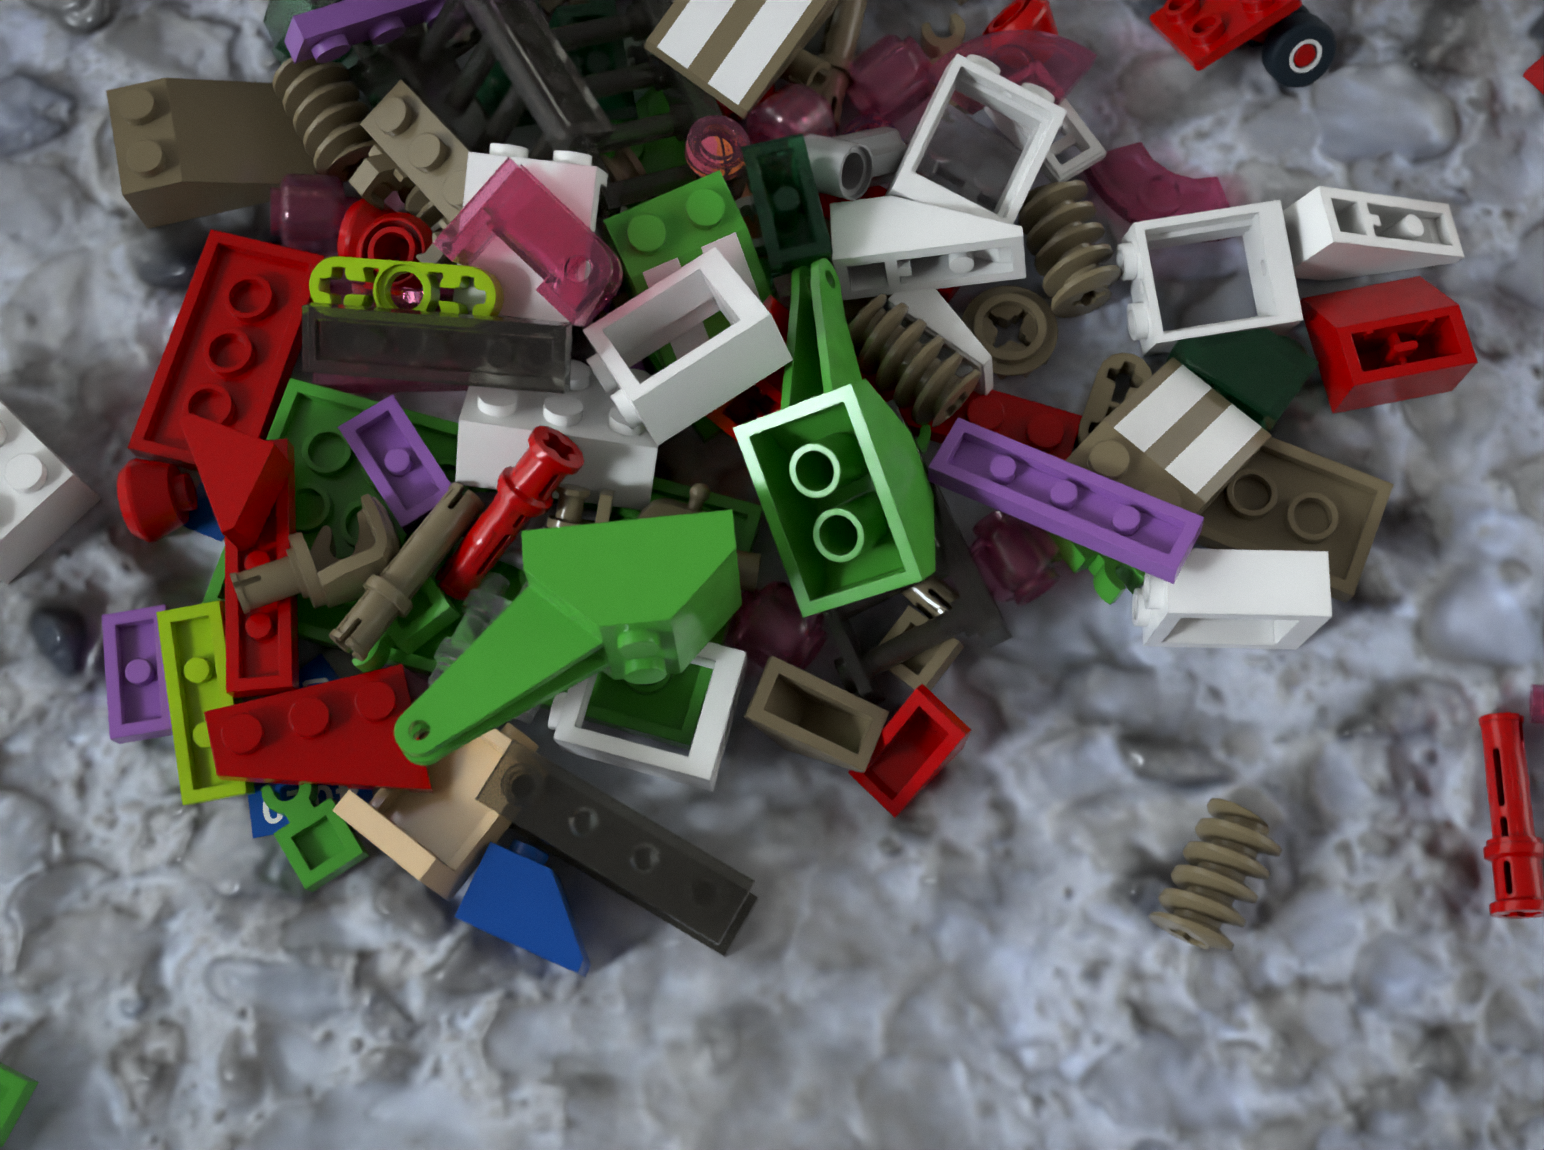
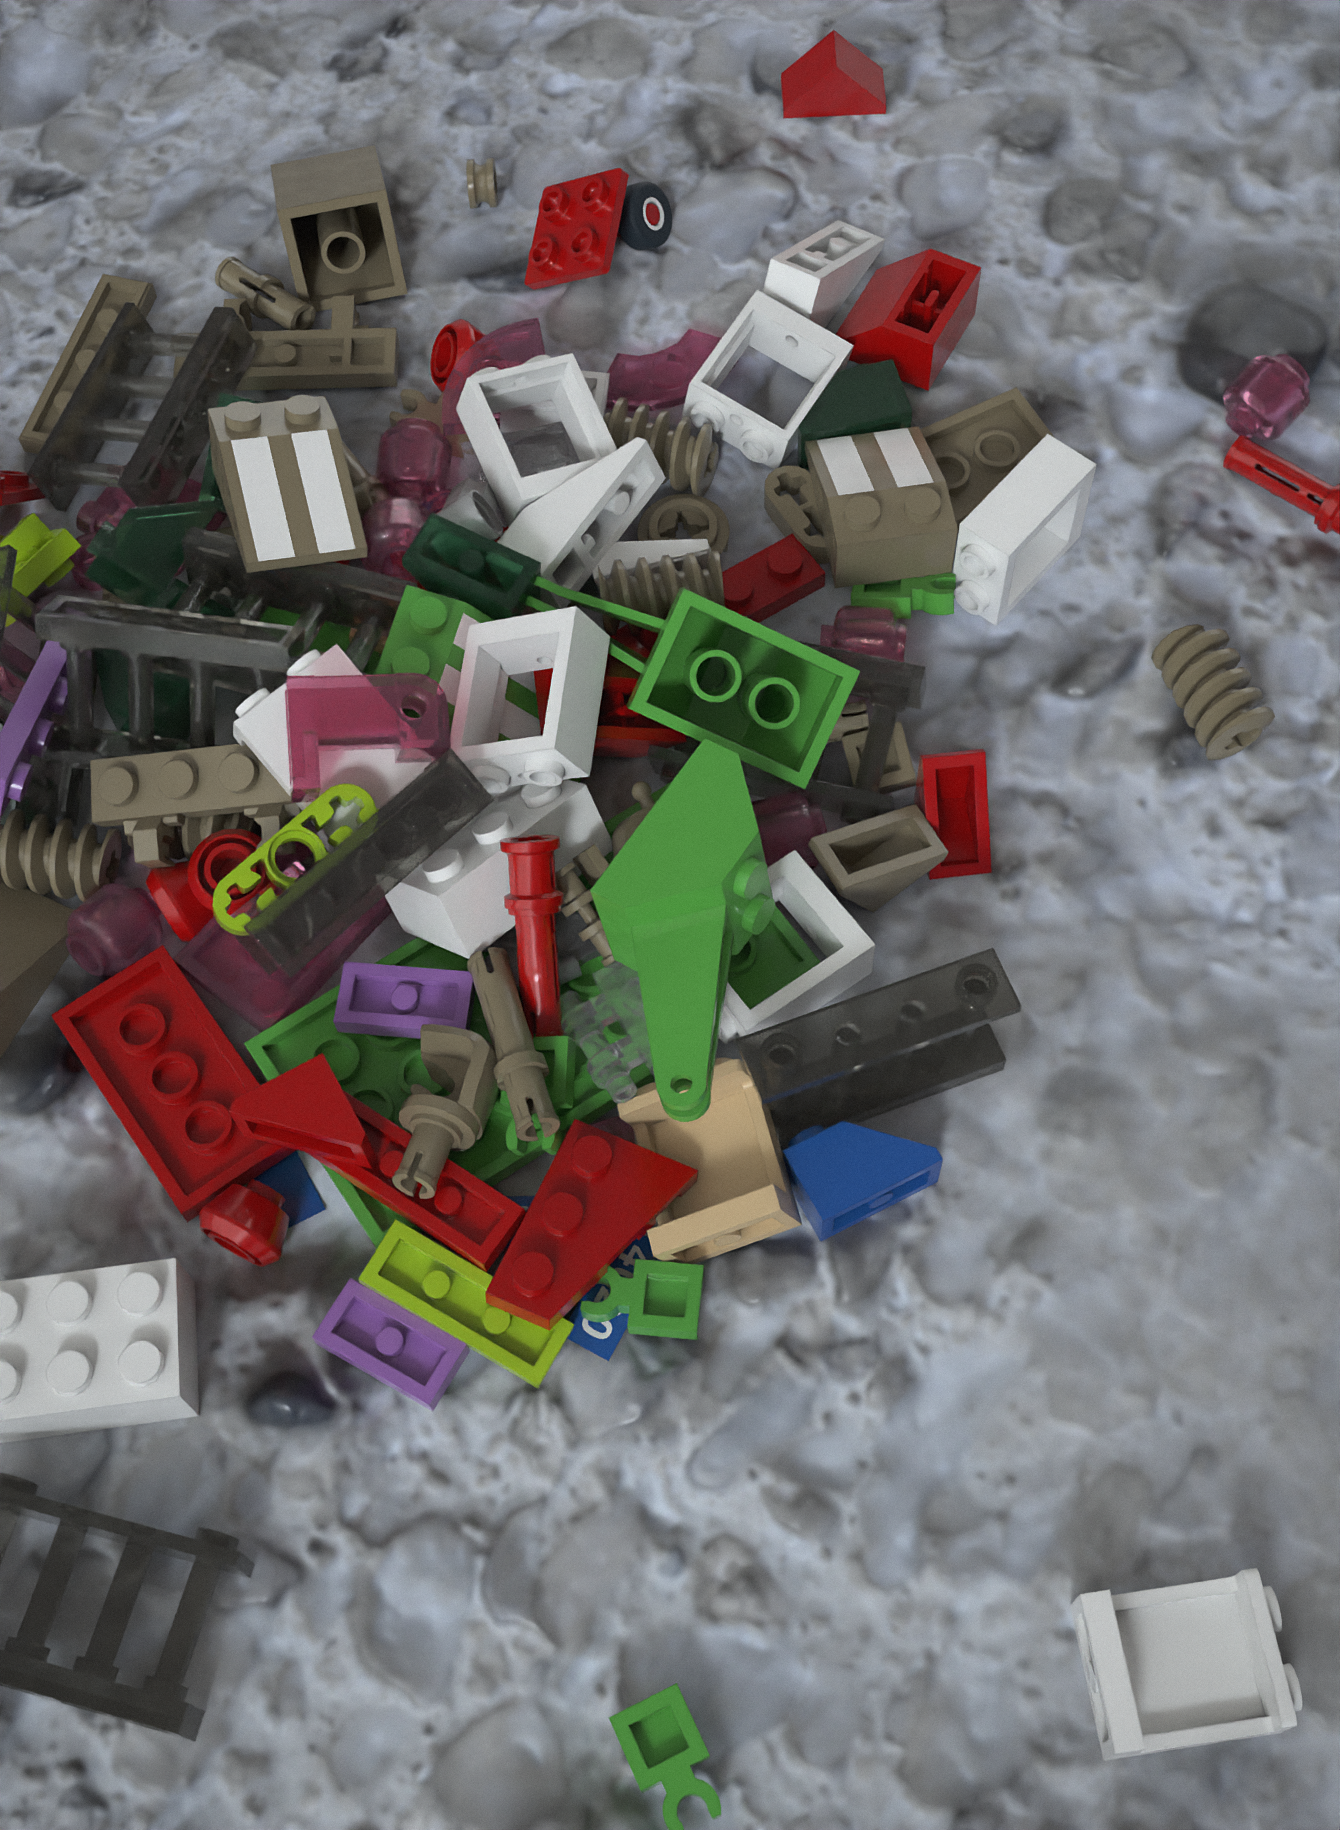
camera: 50 degrees left, 10 degrees down
clear pink tile [684,115,750,180] -> none
medium lavender plate [928,417,1204,584] -> none

